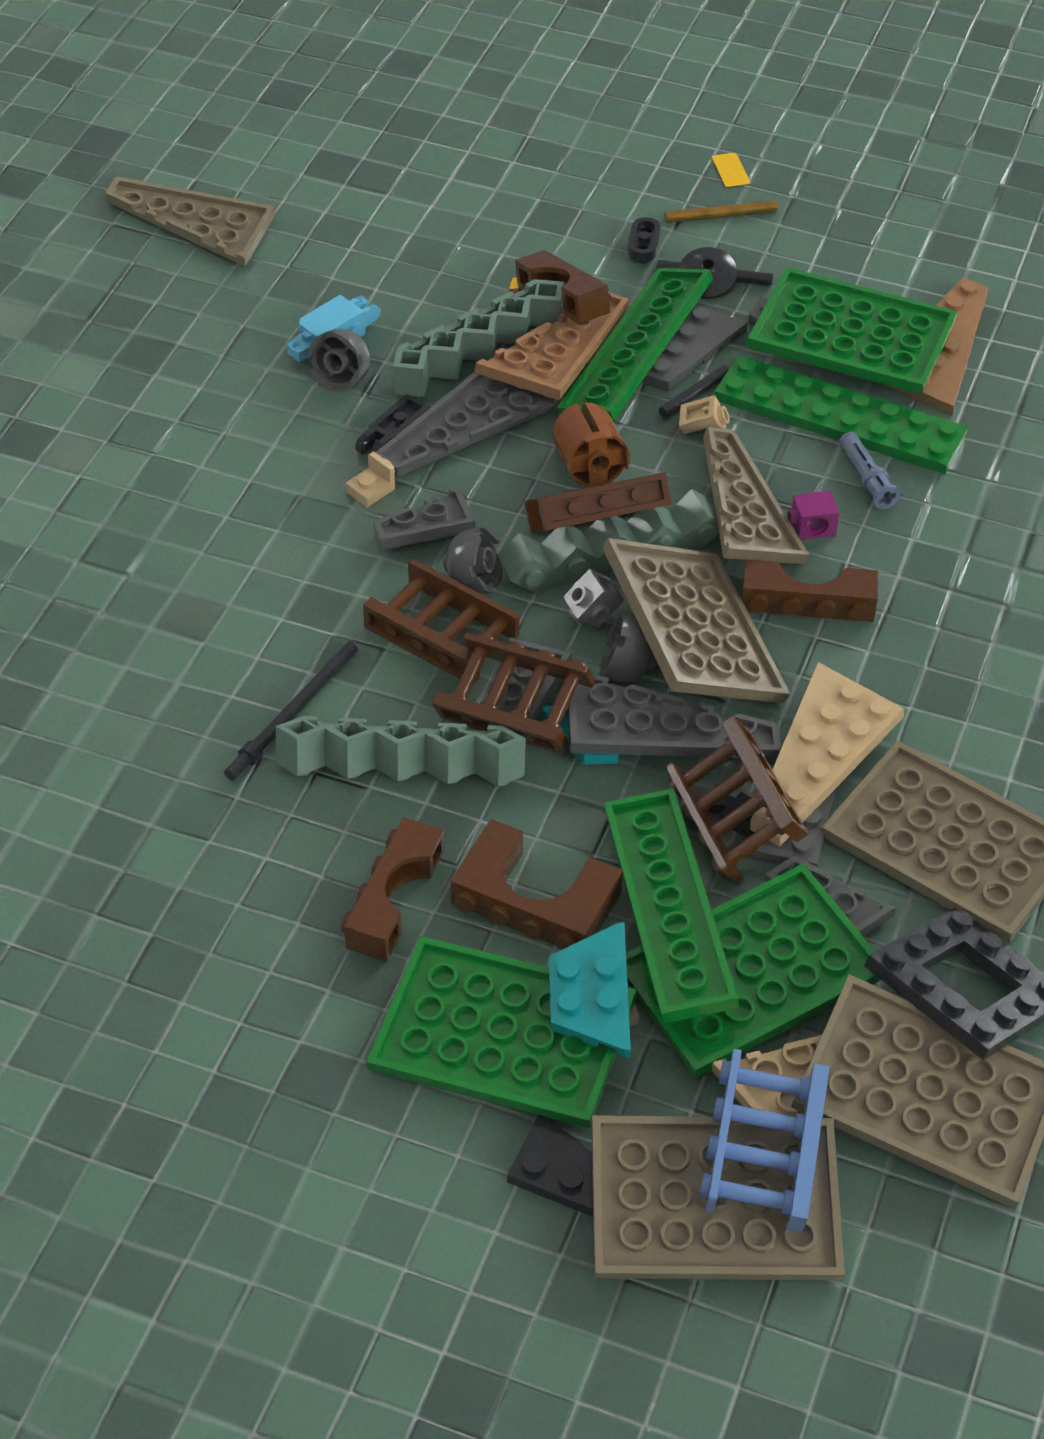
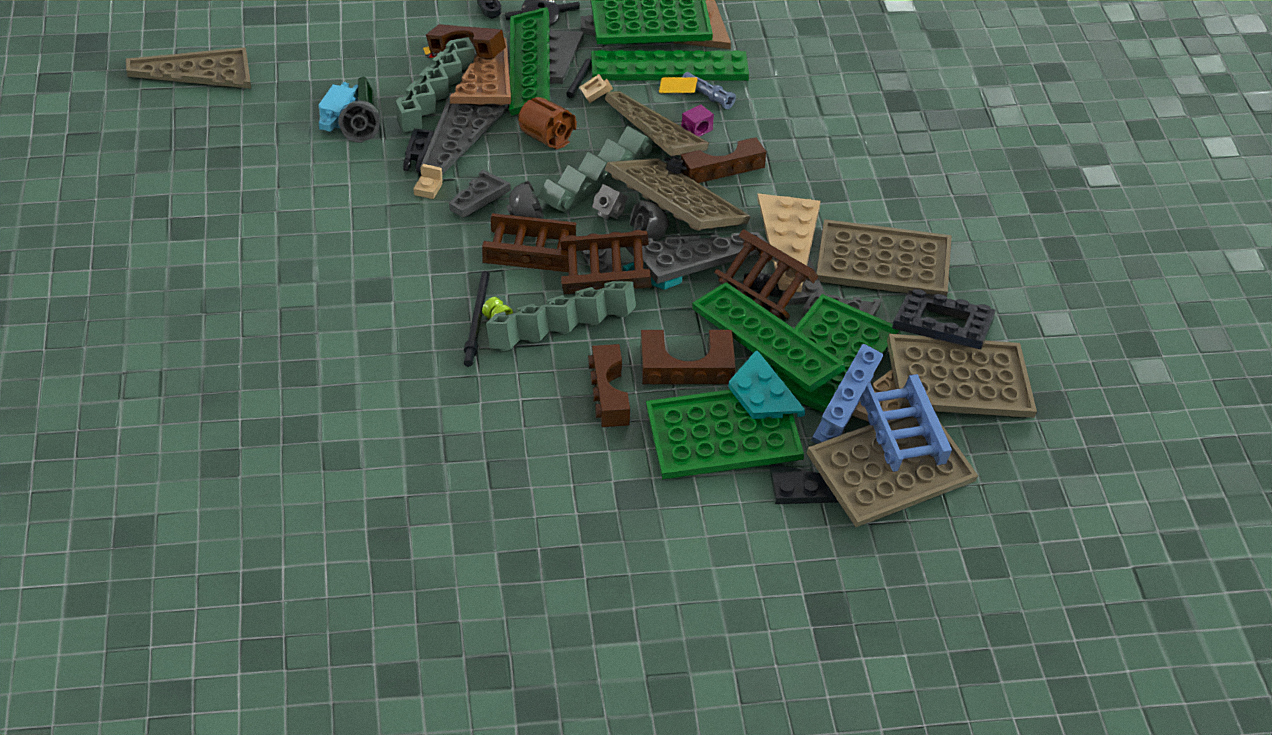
camera: 30 degrees left, 5 degrees down
reddish brown fence [524,472,672,532] -> none
none -> dark green tile [358,76,374,105]
none -> lime wheel [482,297,513,319]
none -> yellow sticker [659,77,697,93]
none -> black plate [664,156,687,174]
none -> medium blue fence [811,344,883,444]

